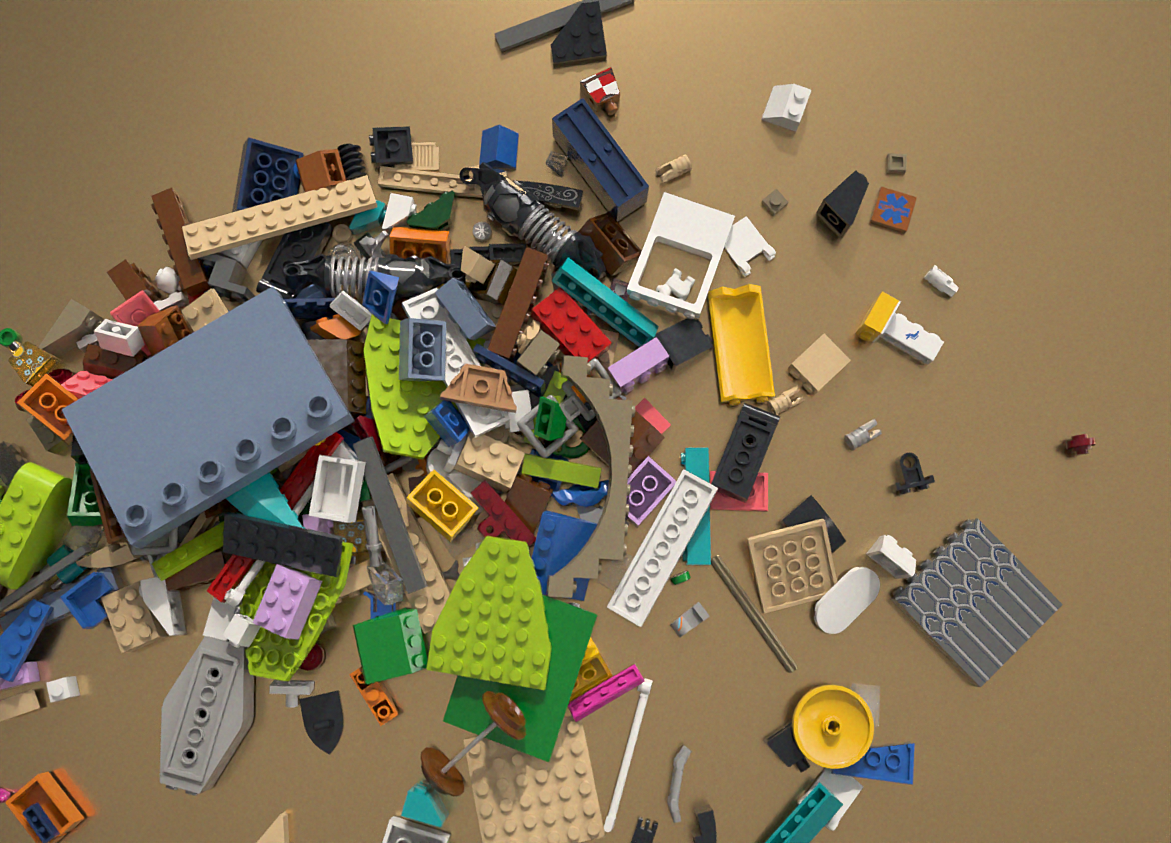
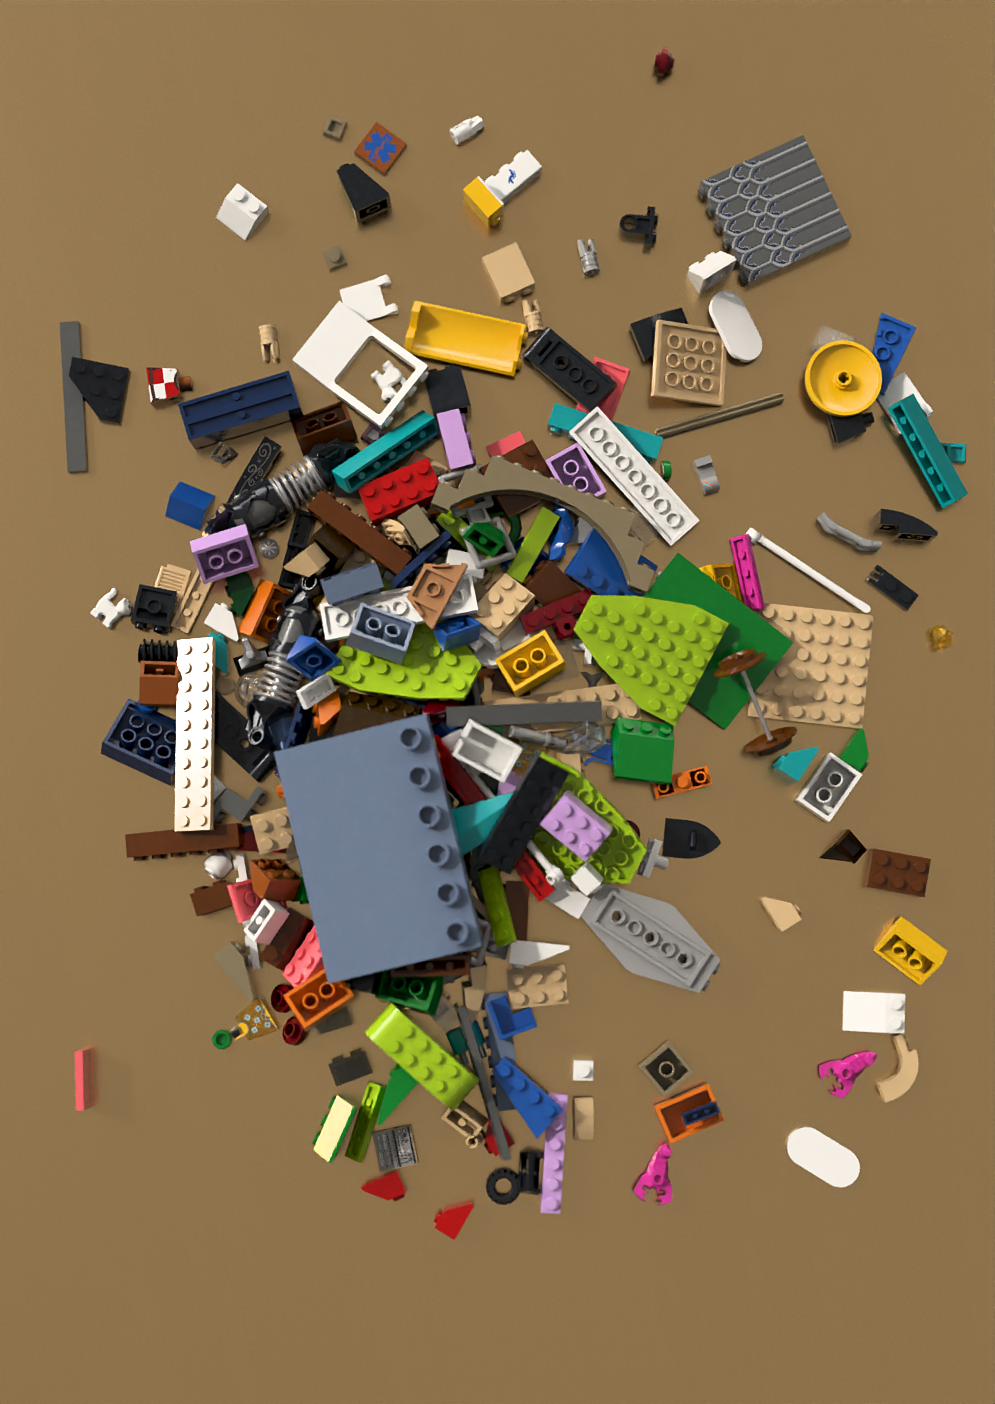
camera: 70 degrees left, 5 degrees up
none -> white animal [90,588,132,629]
none -> lavender brick [190,524,259,584]
none -> dark tan brick [638,1040,694,1097]

